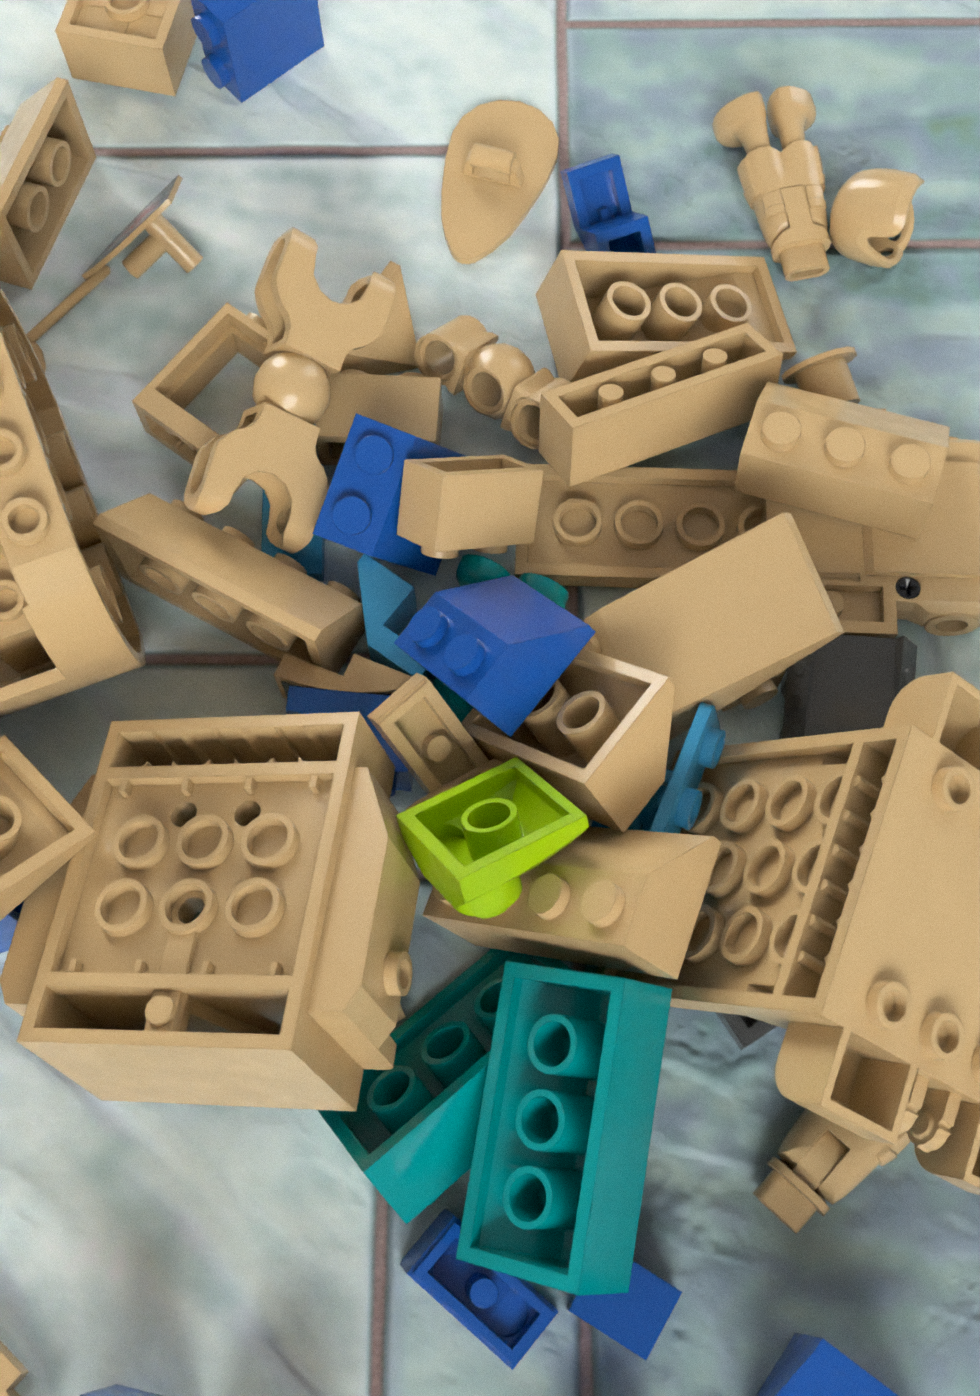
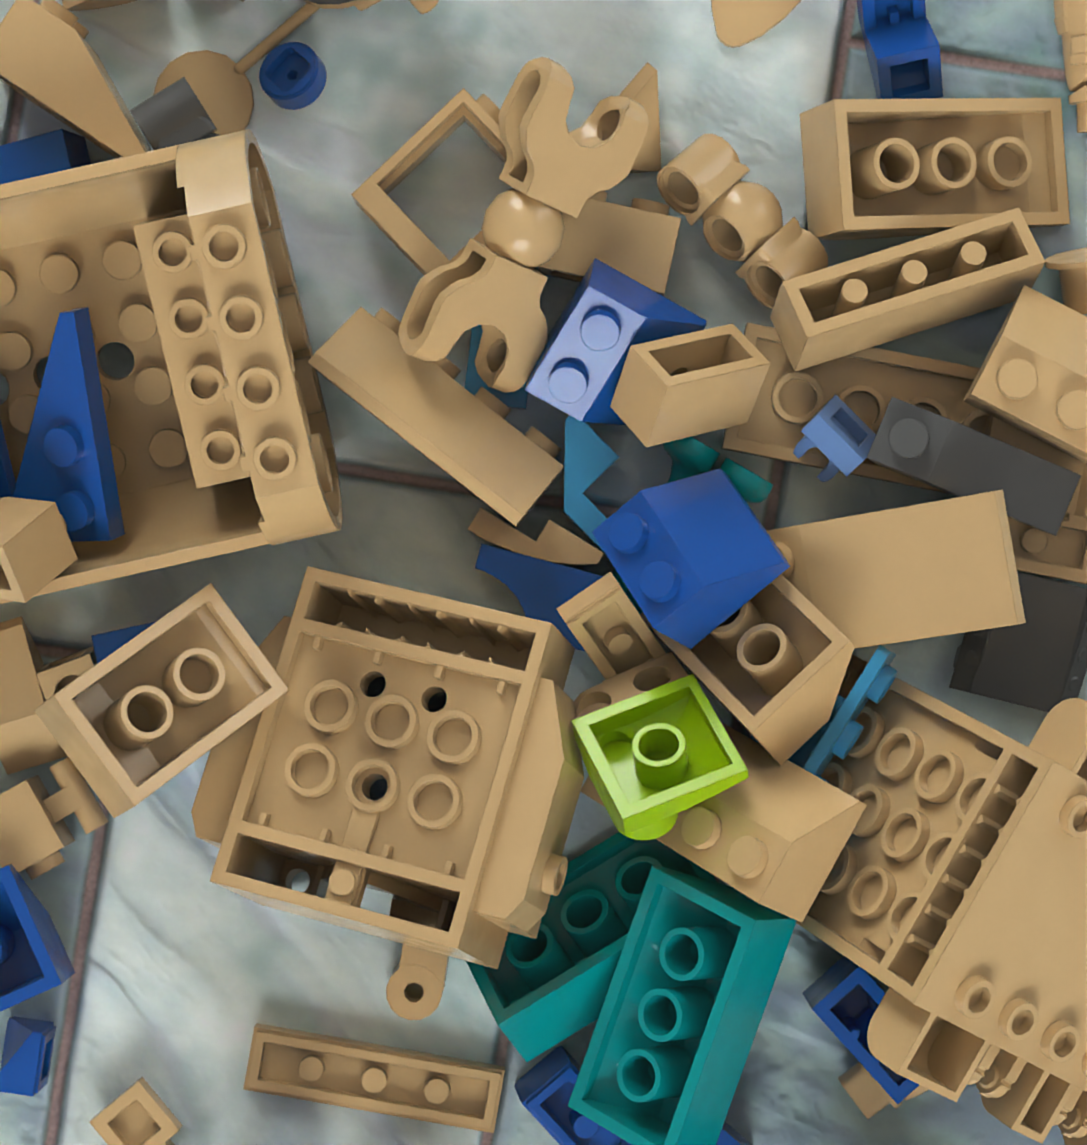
camera: 10 degrees right, 20 degrees up
none -> tan tile [243,1023,505,1133]
none -> blue tile [259,42,327,110]
none -> tan leg [386,895,449,1020]
none -> medium blue tile [793,394,876,482]
none -> blue arch [802,956,919,1104]
none -> dark grey slope [867,397,1081,536]

